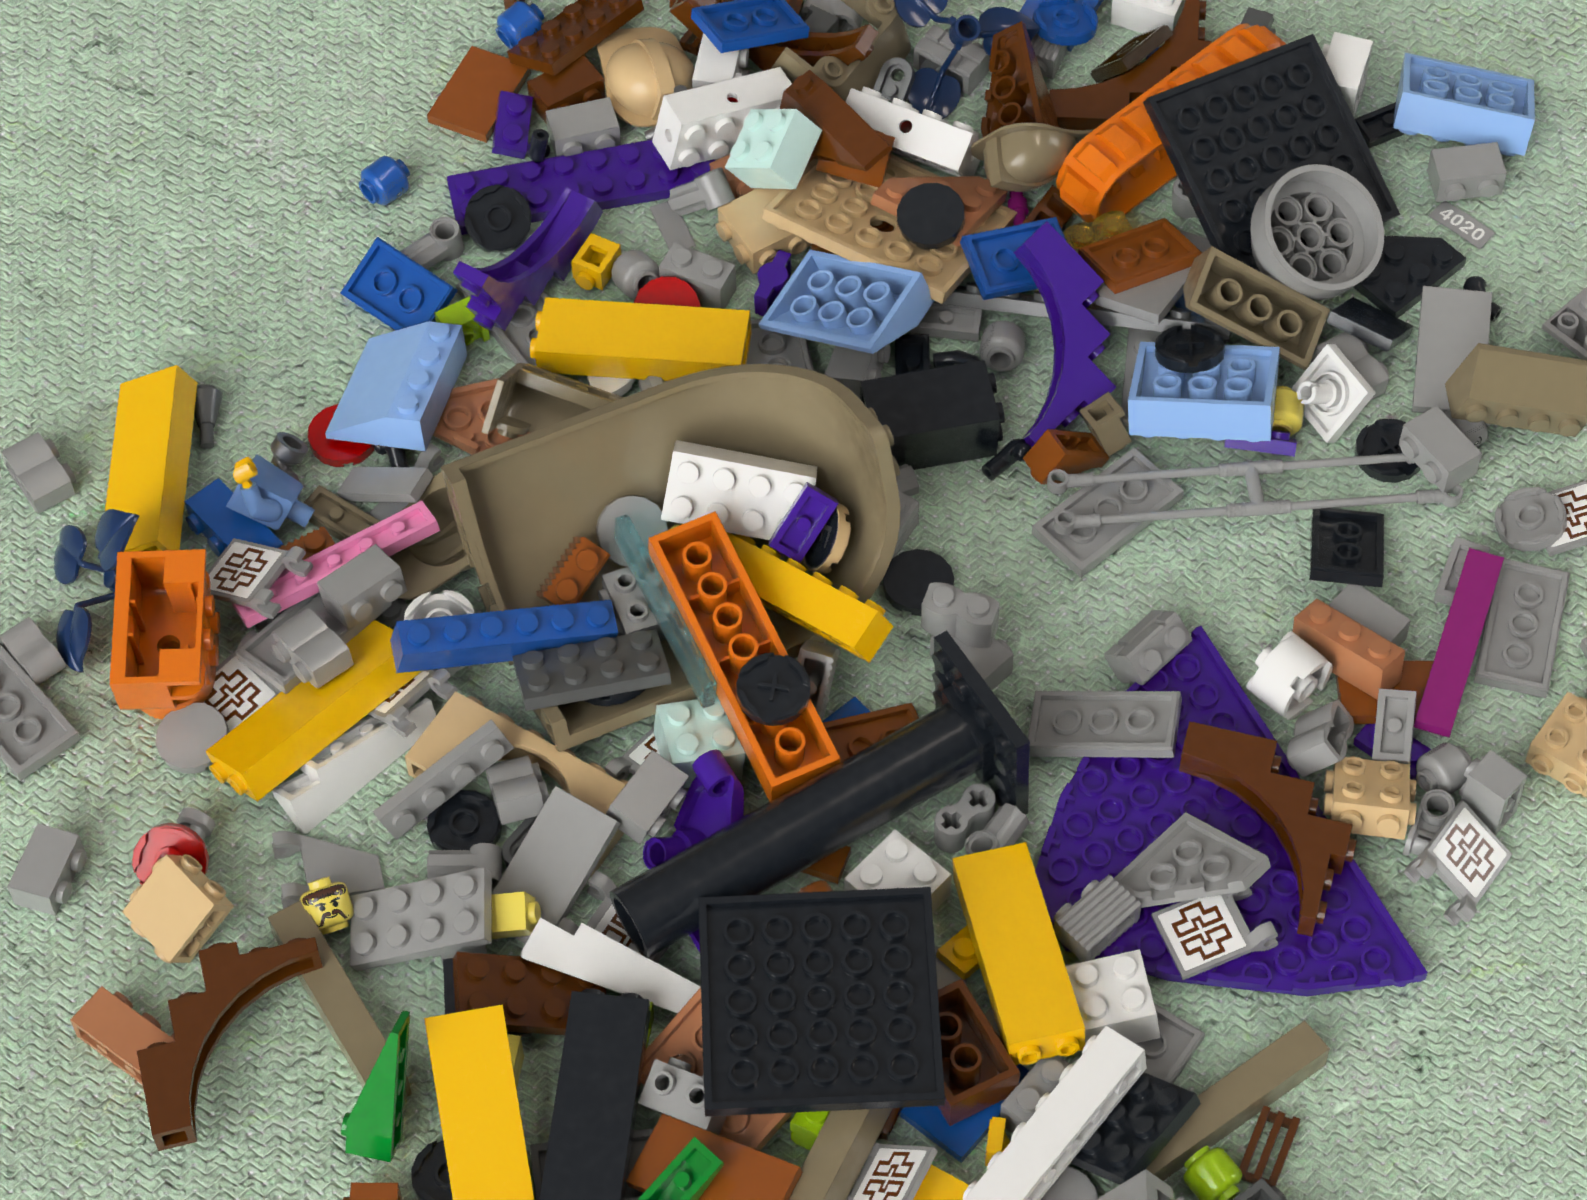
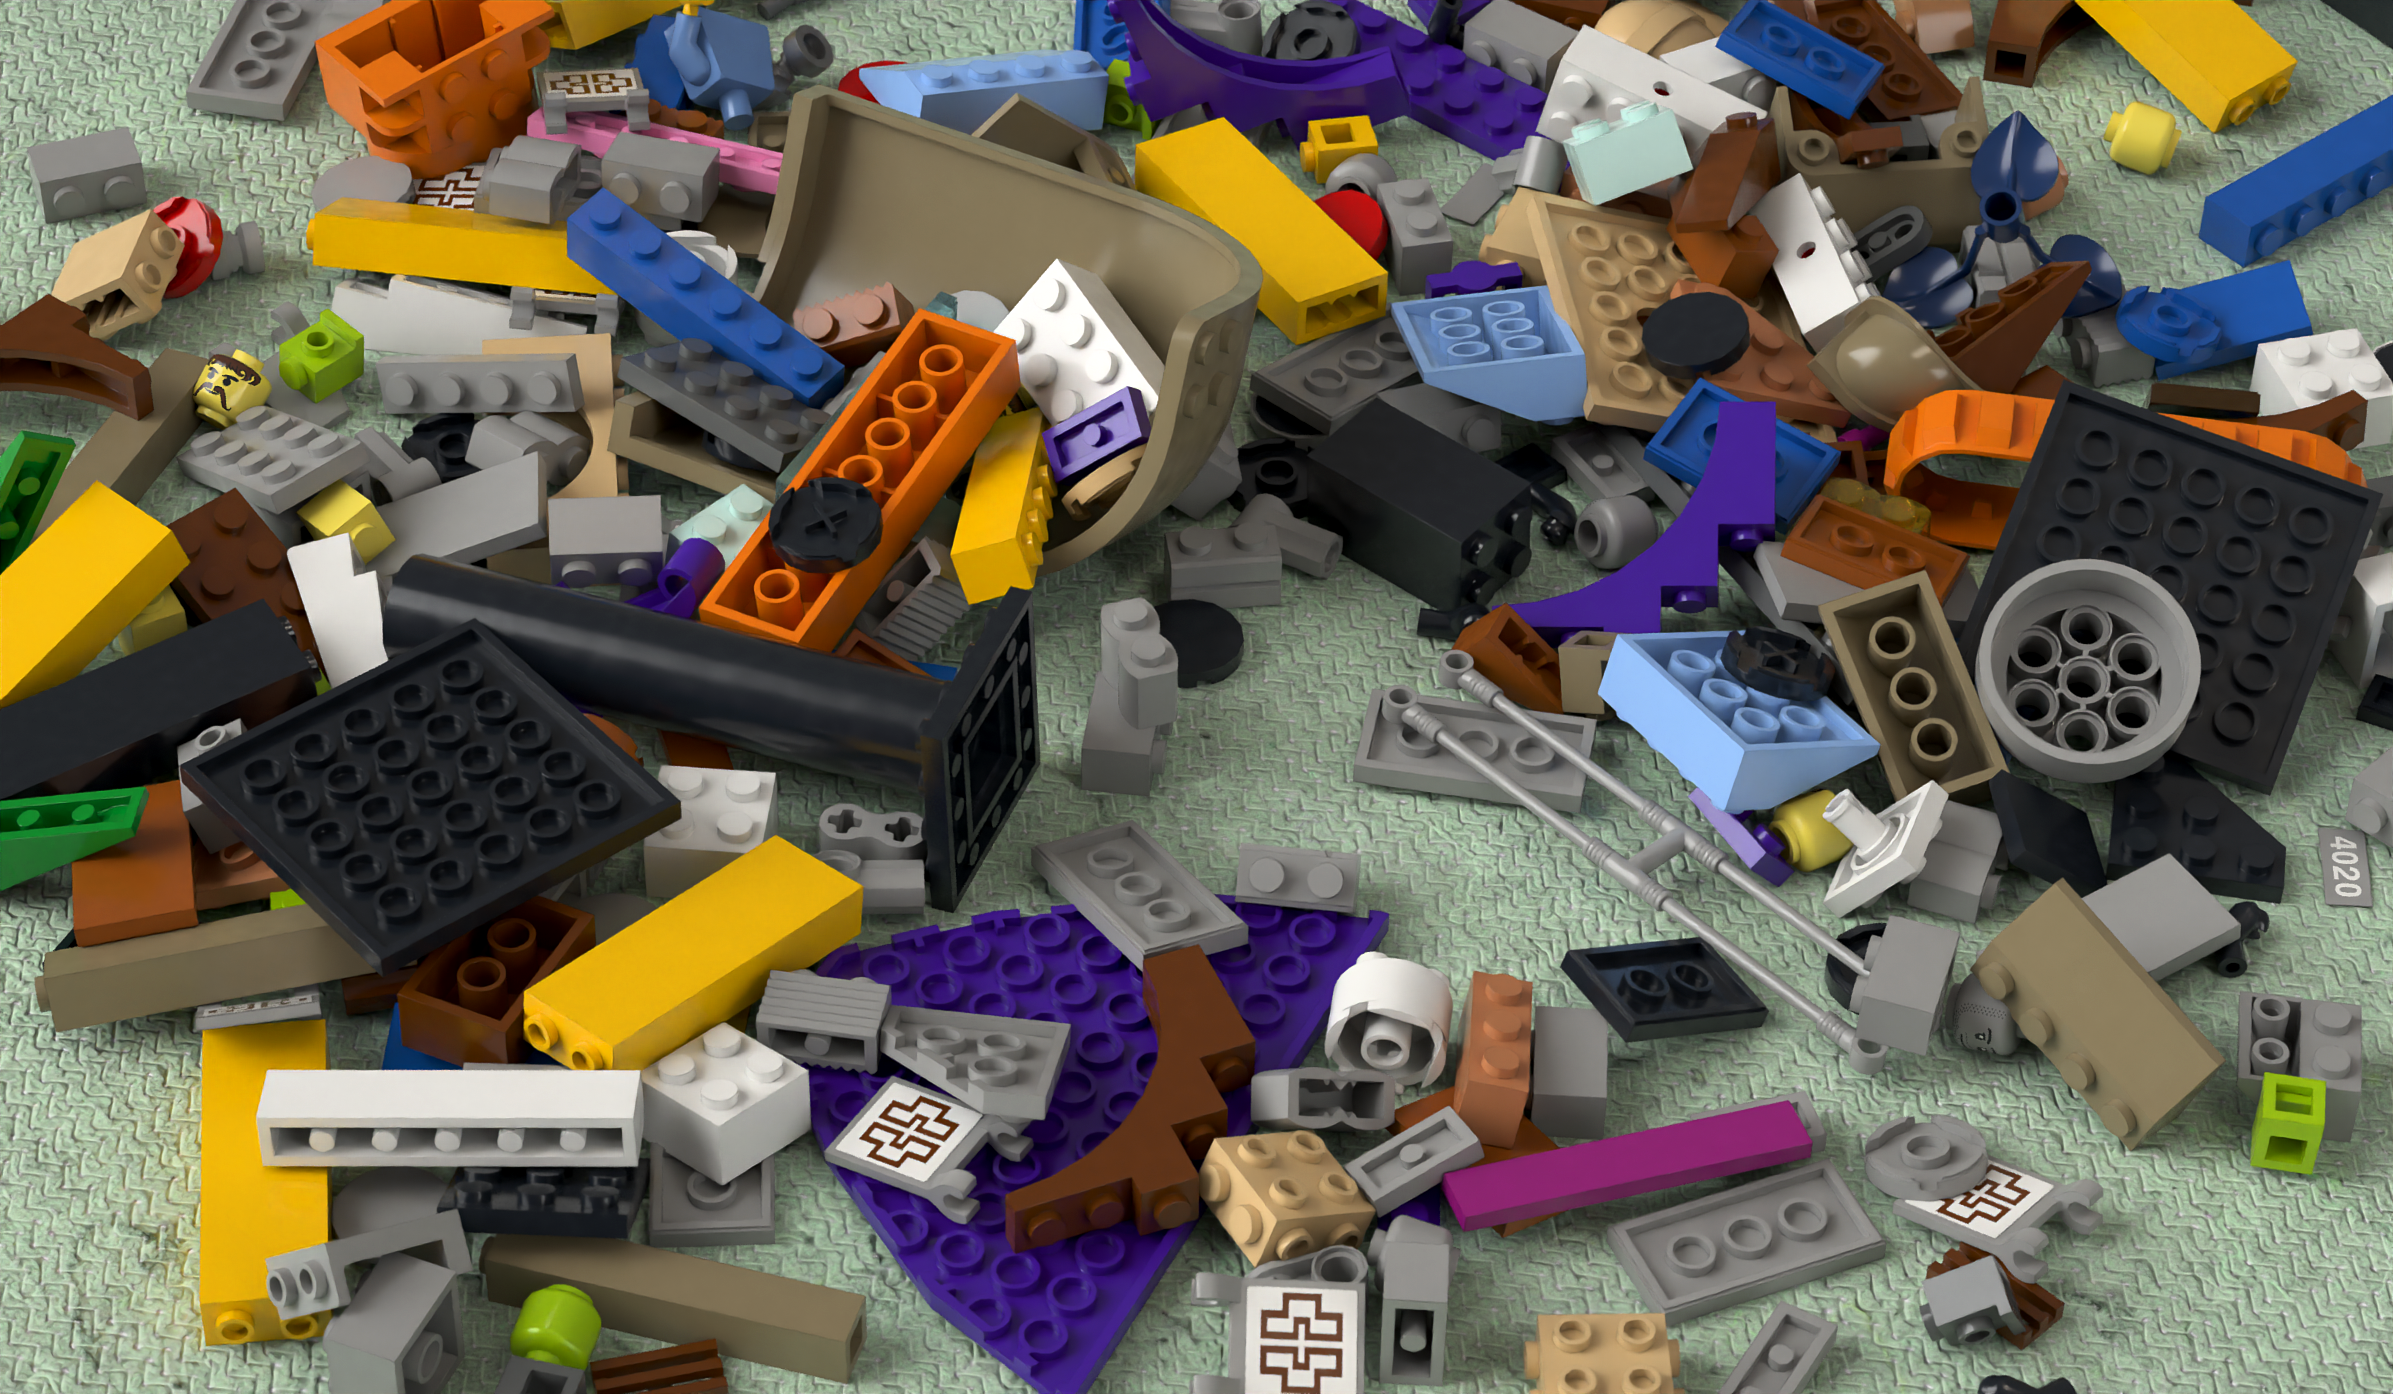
camera: 50 degrees right, 15 degrees down
none -> lime brick [279,308,364,404]

